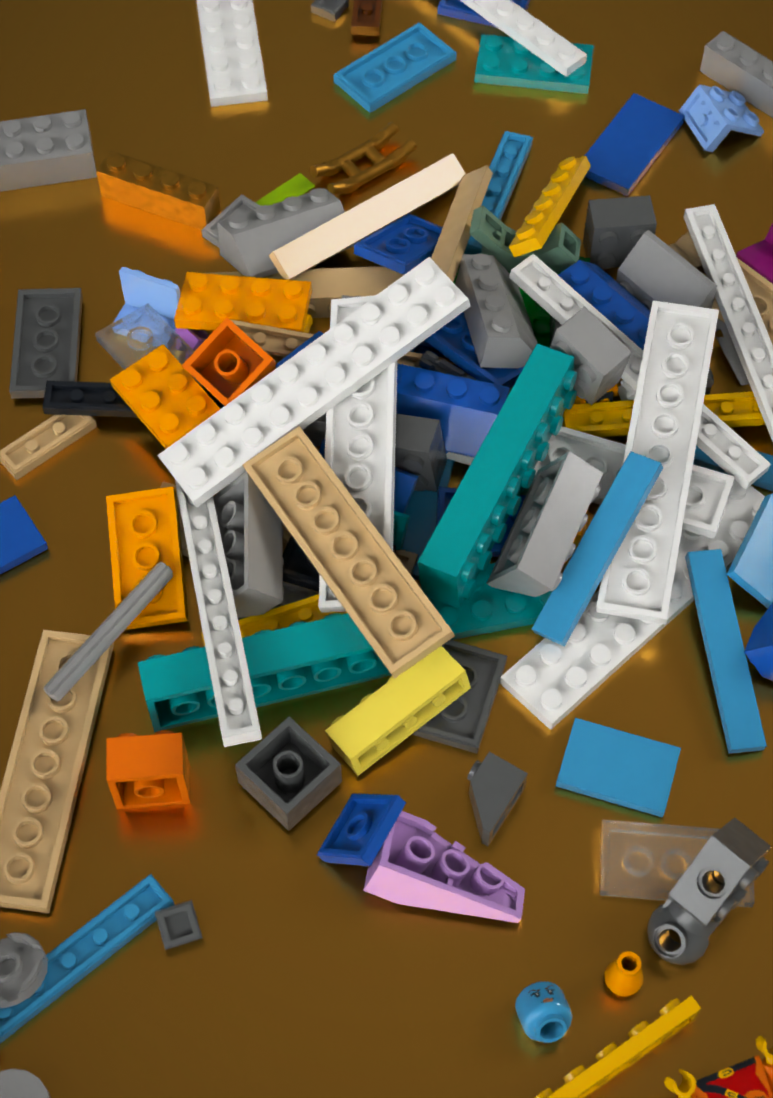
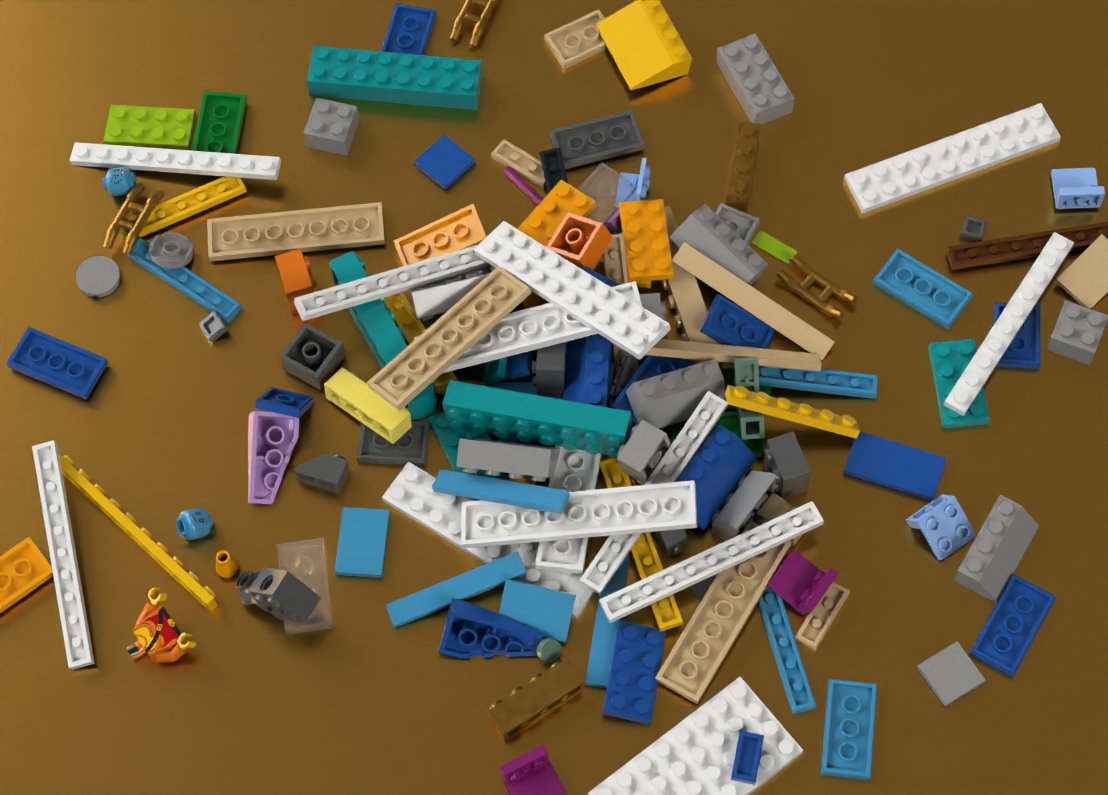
camera: 80 degrees right, 5 degrees up
light grey axle [44,562,174,701] -> none
none -> magenta bar [503,166,544,205]

